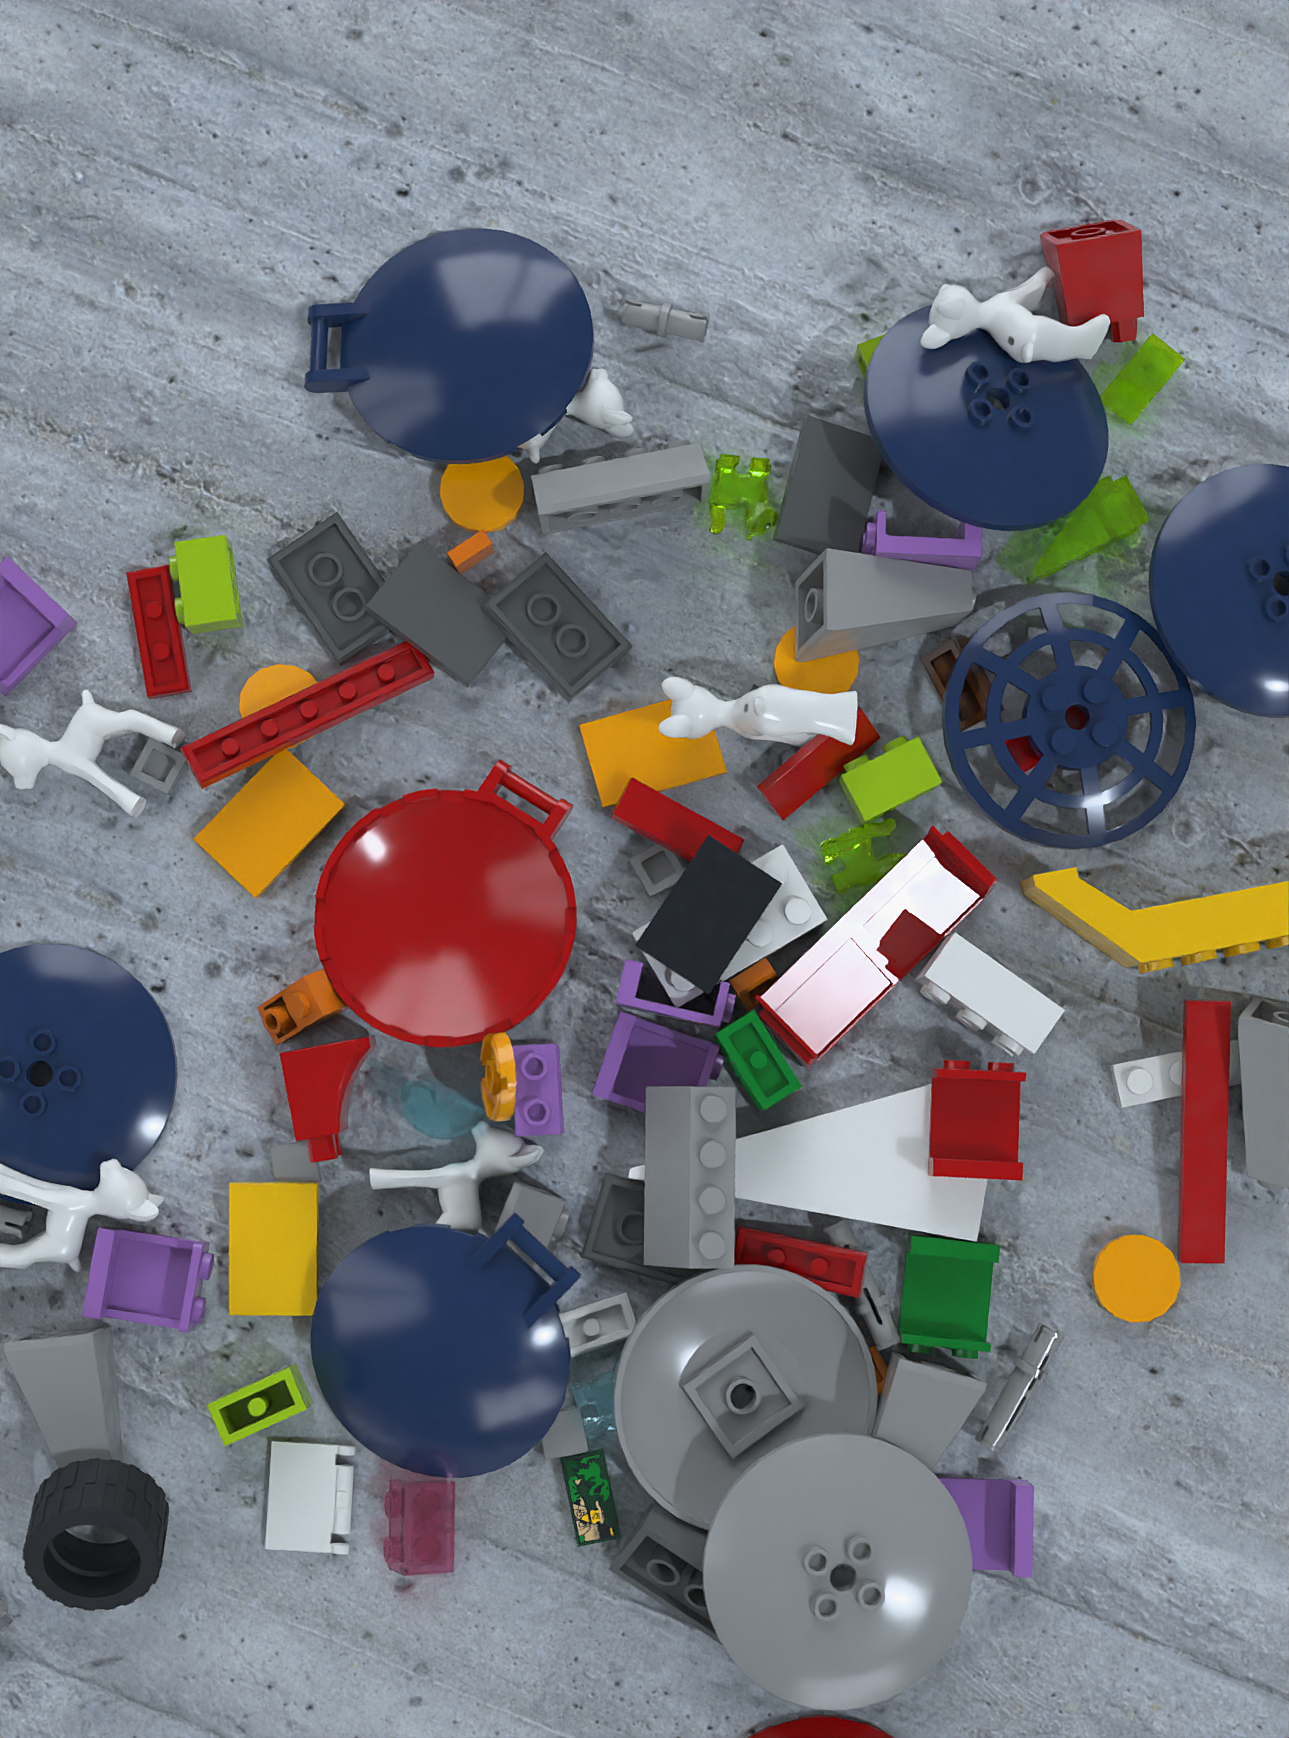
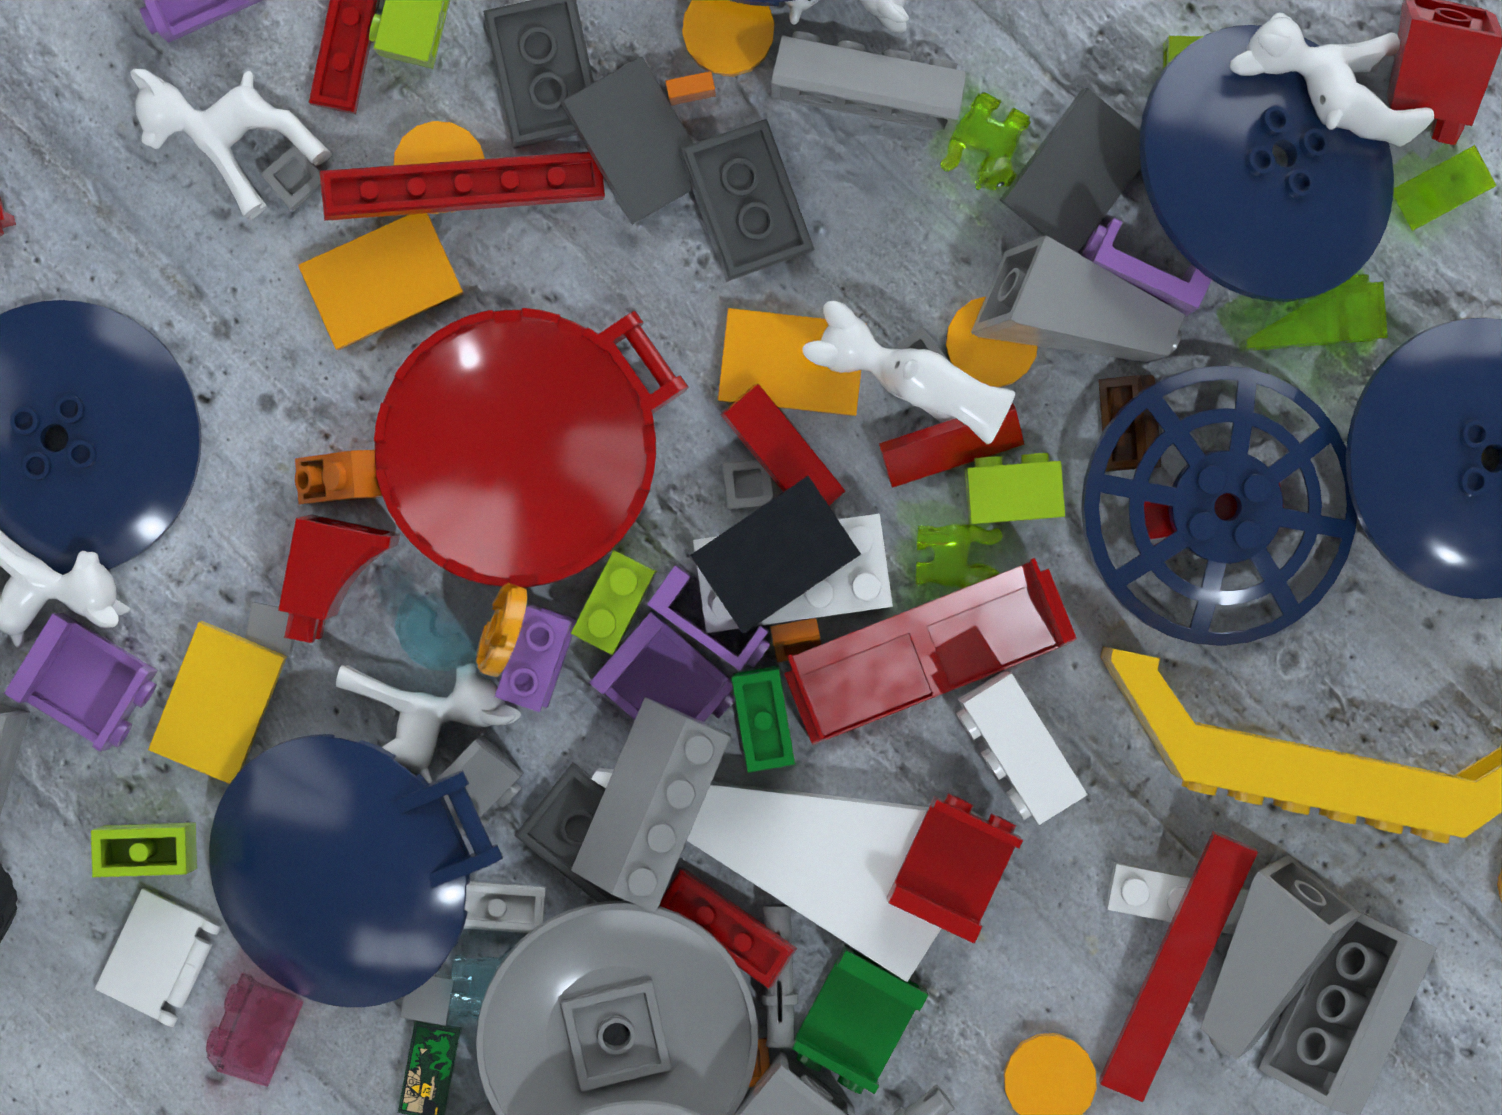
camera: 20 degrees right, 5 degrees up
none -> lime brick [571,550,657,655]

